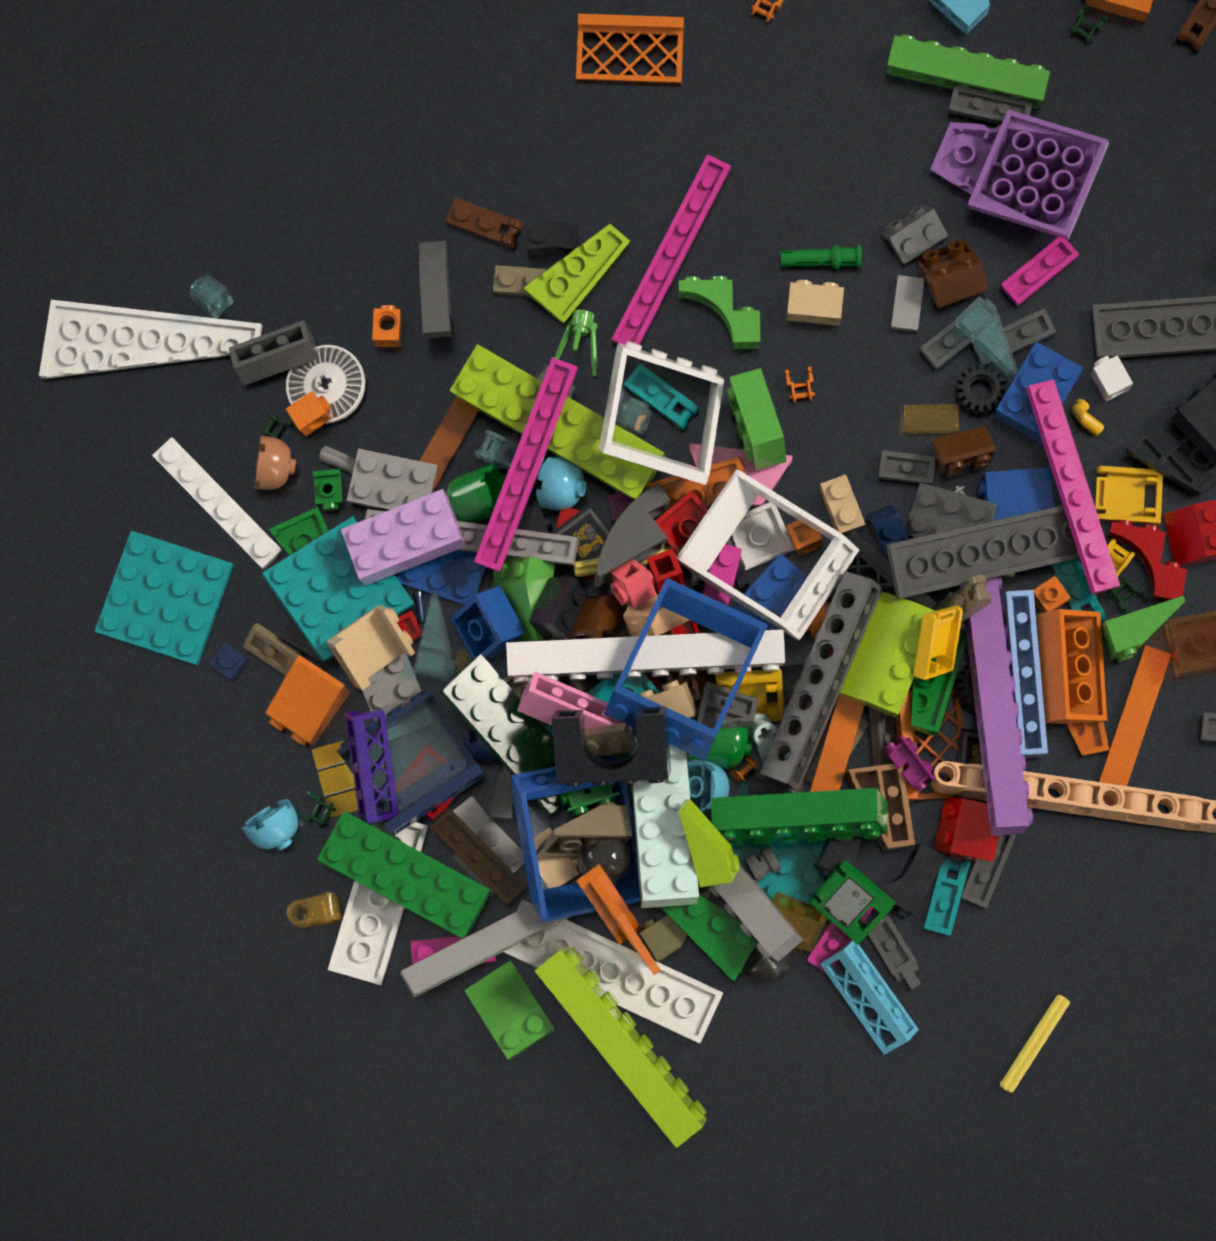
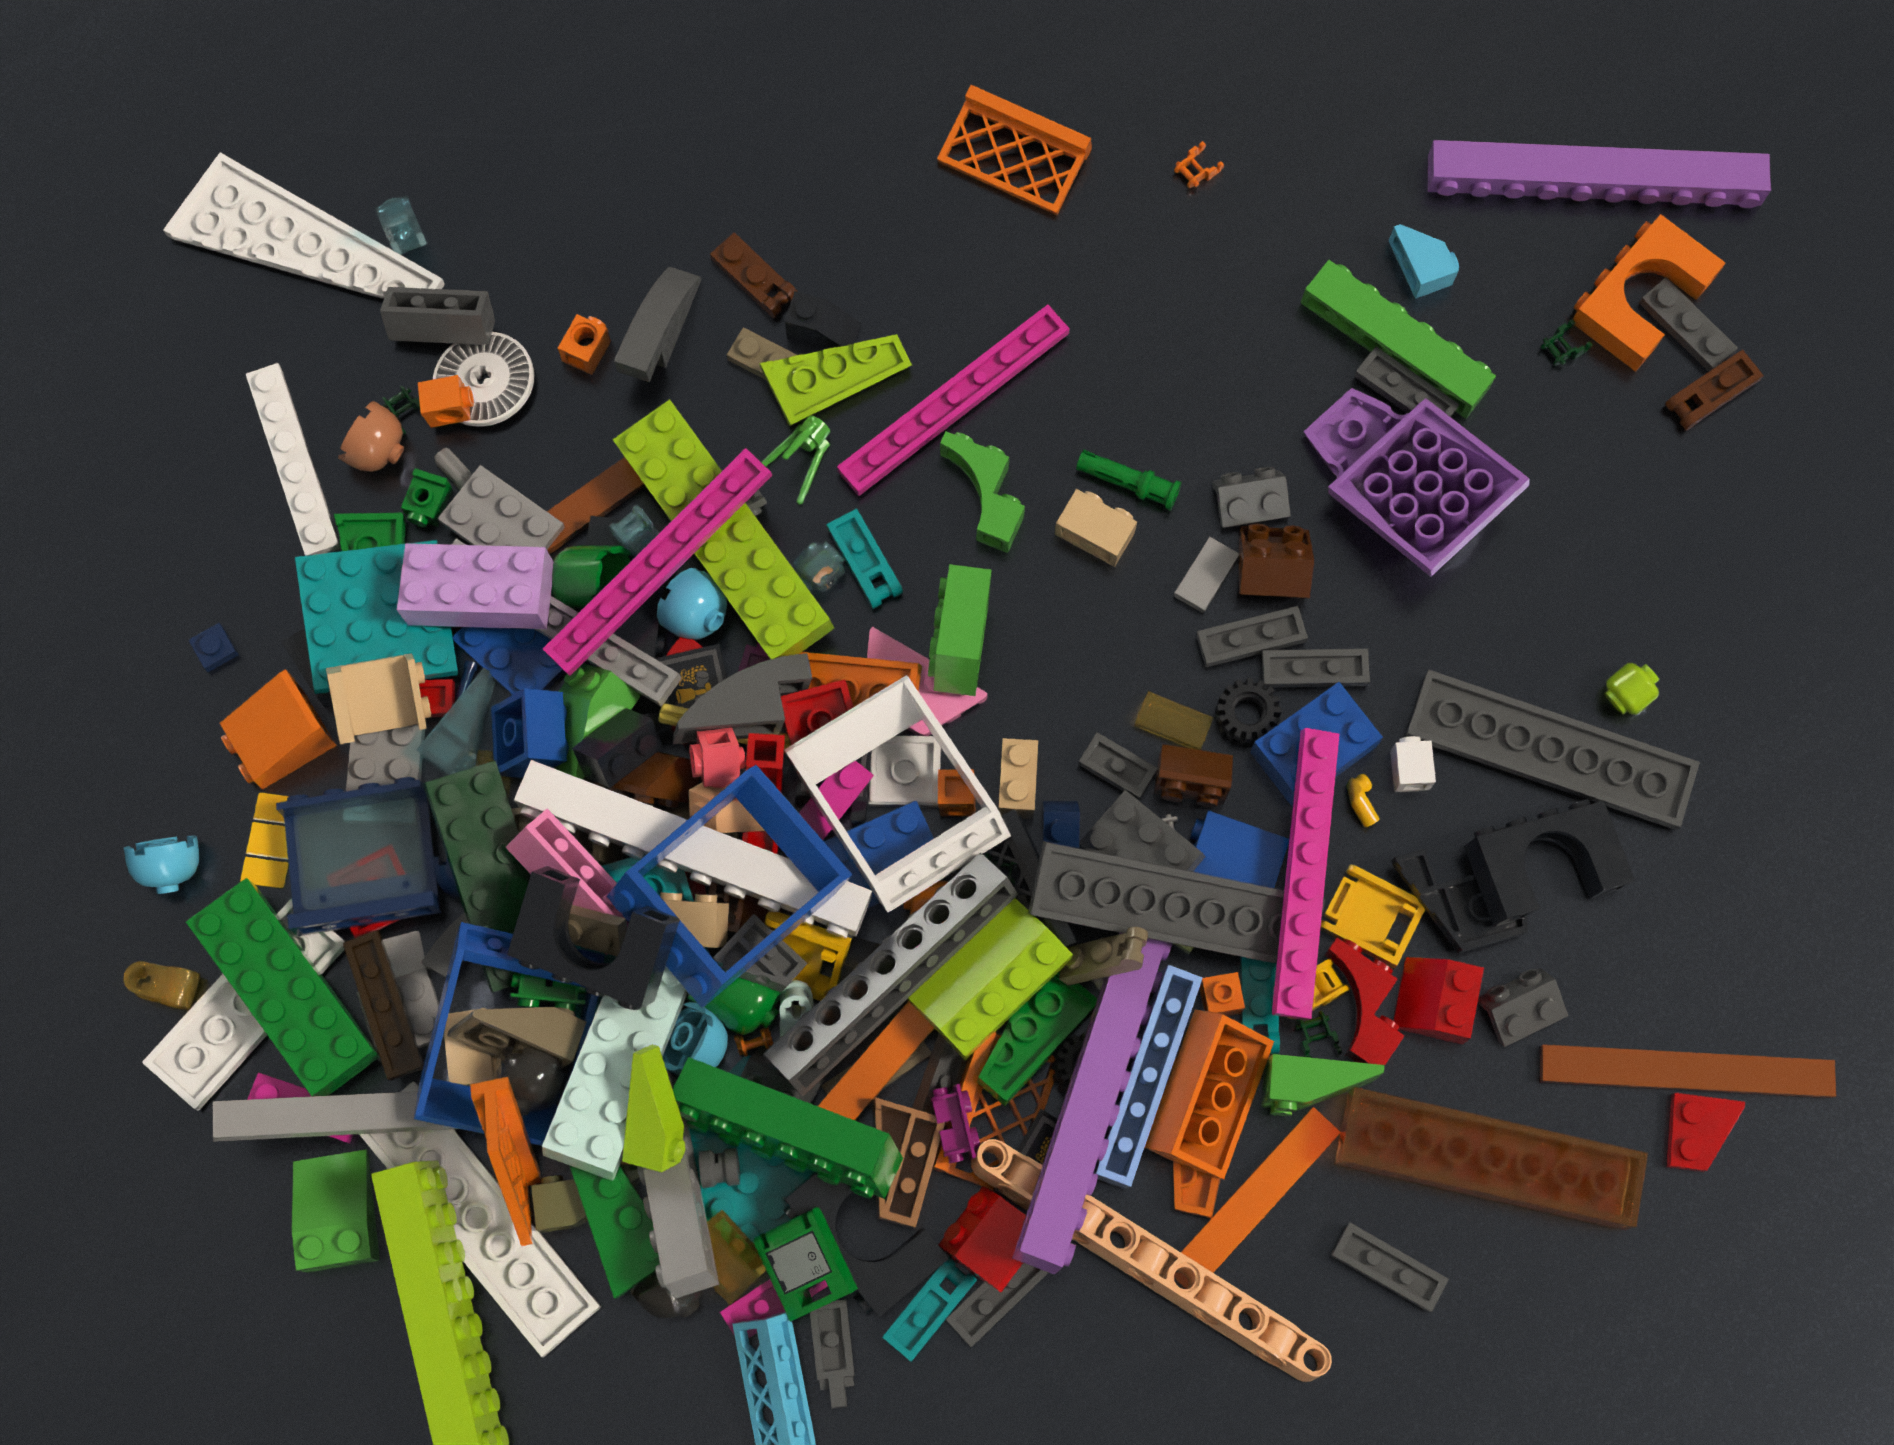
camera: 15 degrees right, 5 degrees down
teal plate [94,531,234,666] -> none
dark tan plate [243,623,302,676] -> none
dark green piece [296,790,336,827] -> none
dark purple fence [344,709,398,824] -> none
white window [599,341,724,485] -> none
orange piece [785,367,815,403] -> none
yellow container [913,605,963,680] -> none
clear light blue slope [954,296,1018,381] -> none
dark pink plate [1000,237,1079,307] -> none

